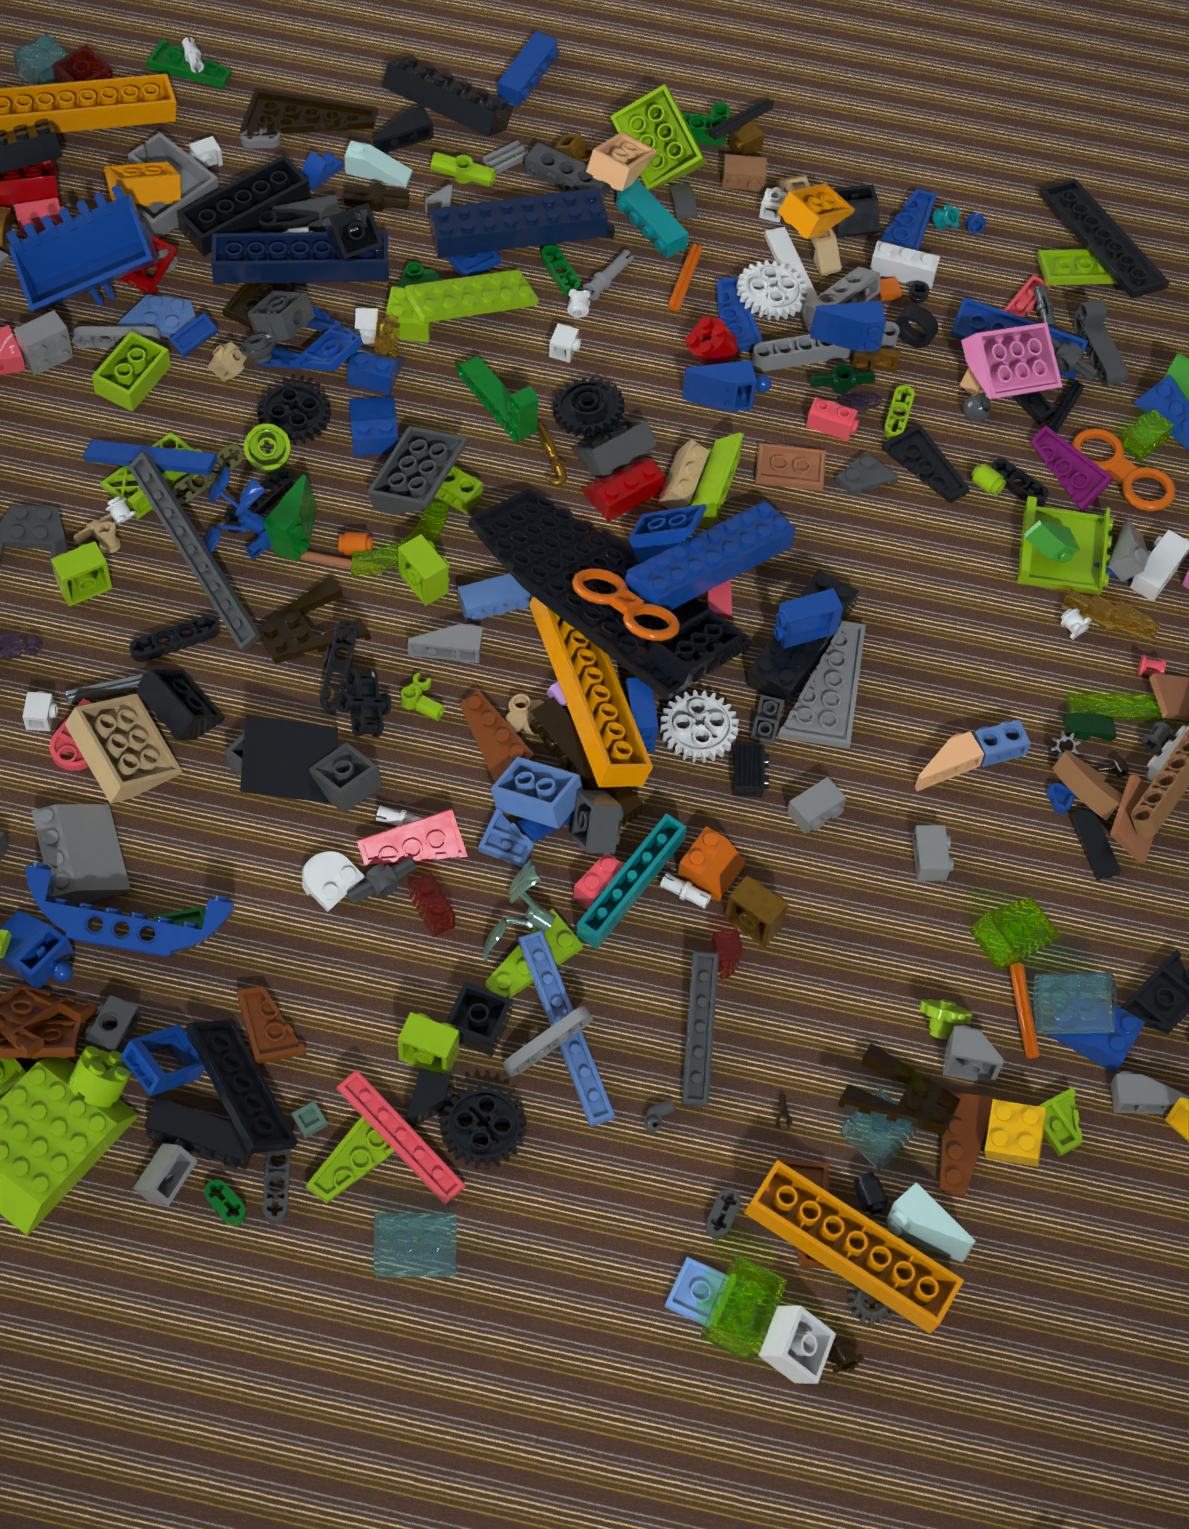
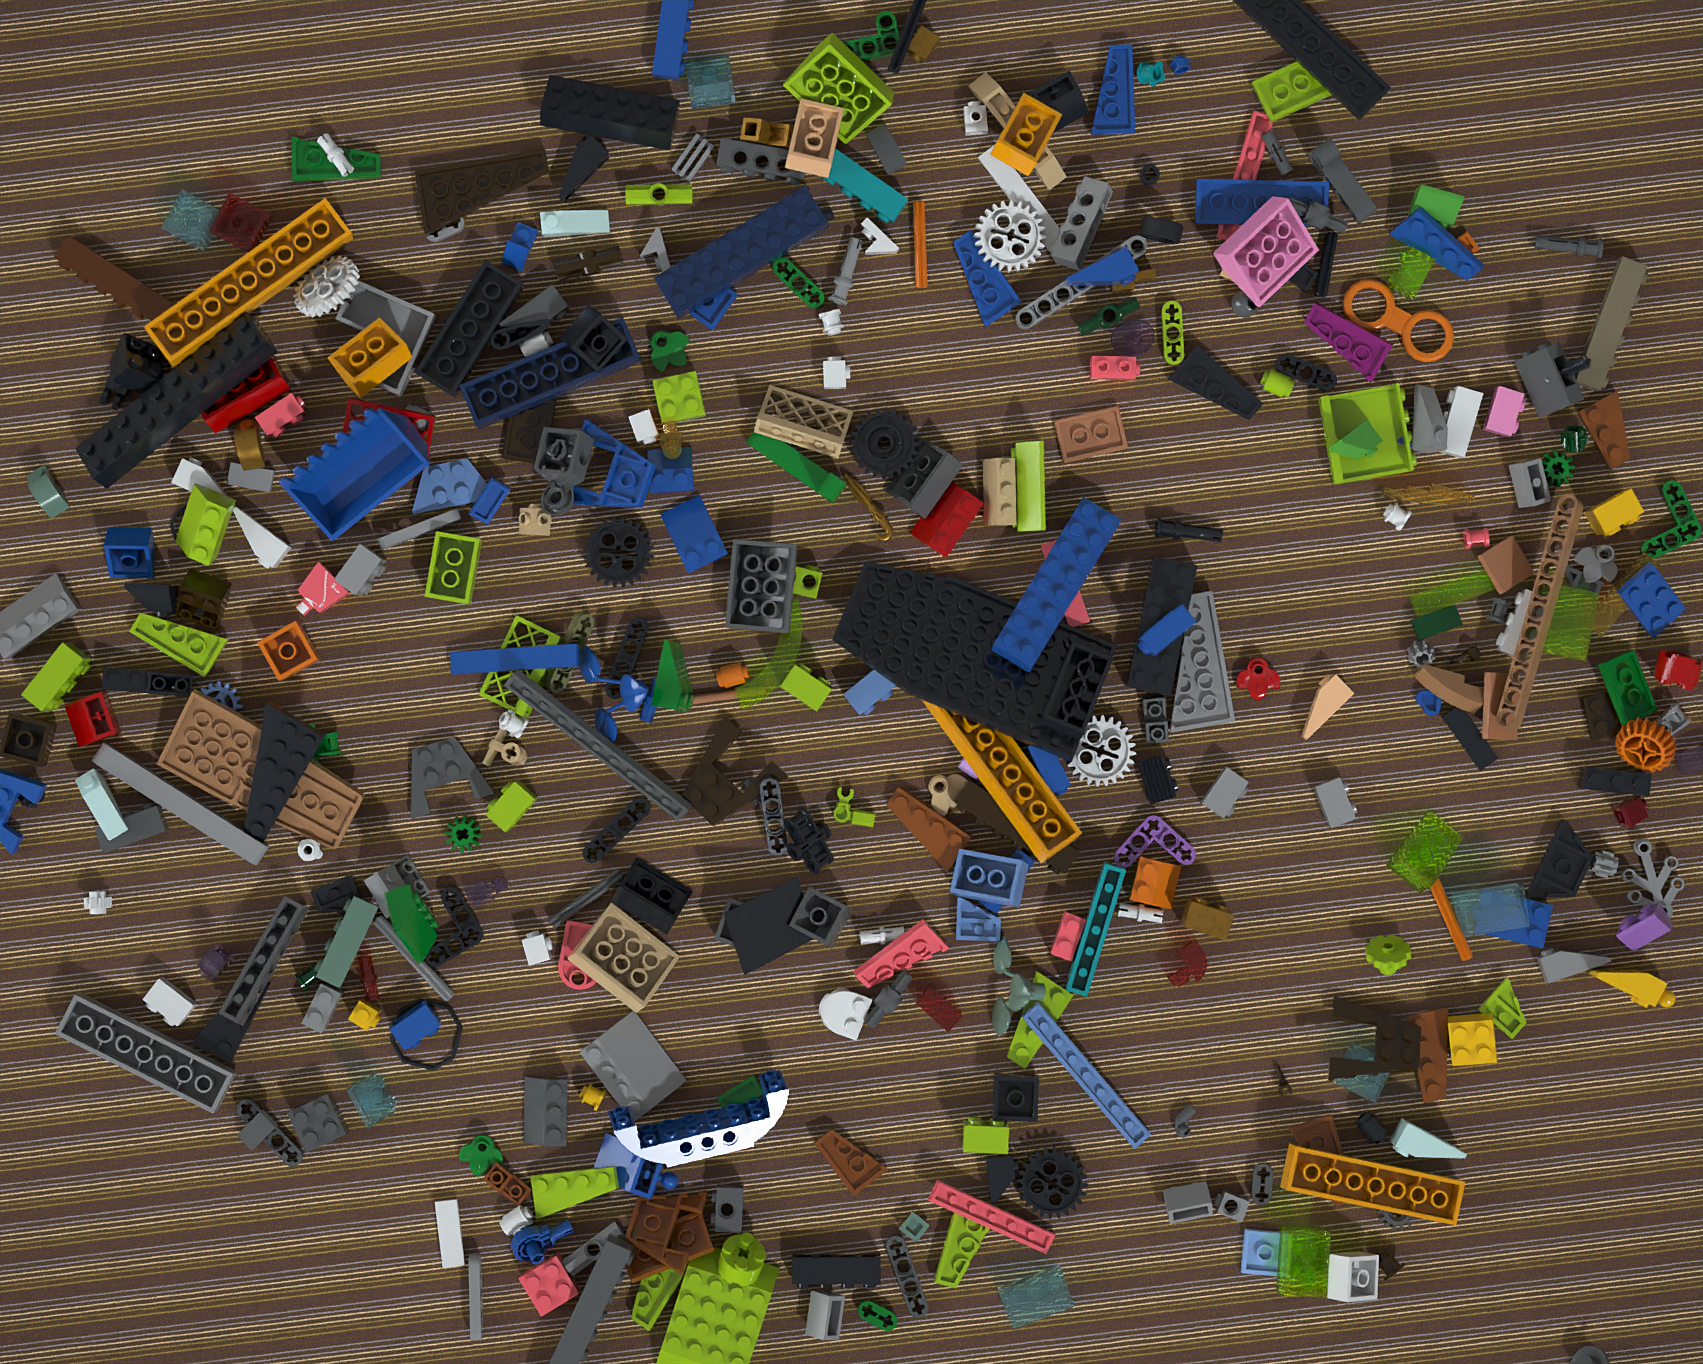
camera: 10 degrees left, 30 degrees up
blue window [121,1024,205,1096] -> none
black plate [185,1019,298,1154] -> none
white brick [188,136,223,168] -> none
lime brick [244,424,291,472] -> none
lime plate [404,269,539,323] -> none
light grey slope [408,624,483,663] -> none
light grey beam [503,1006,593,1077] -> none
dark grey brick [571,790,623,854] -> none
orange bar [572,568,680,641] -> none
blue slope [628,504,707,562] -> none
blue slope [682,360,772,412] -> none
dark grey tile [682,951,719,1108] -> none
red brick [685,316,738,366] -> none
medium nougat brick [722,154,767,191] -> none
dark grey wing [835,452,899,495] -> none
white brick [870,241,940,289] -> none
orange tile [878,277,902,301] -> none
light grey slope [942,1025,1004,1085] -> none
medium blue brick [974,720,1031,767] -> none
none -> white gear [293,256,360,317]
none -> green gear [445,815,483,853]
none -> yellow brick [579,1083,606,1111]
none -> clear light blue slope [686,55,736,109]
none -> tan fence [754,385,853,458]
none -> white slope [861,218,899,255]
none -> medium lavender beam [1113,815,1196,868]
none -> black pin [1155,518,1223,543]
none -> light grey brick [1163,1181,1213,1224]
none -> light grey brick [1214,1189,1250,1222]
none -> red plate [1236,657,1280,701]

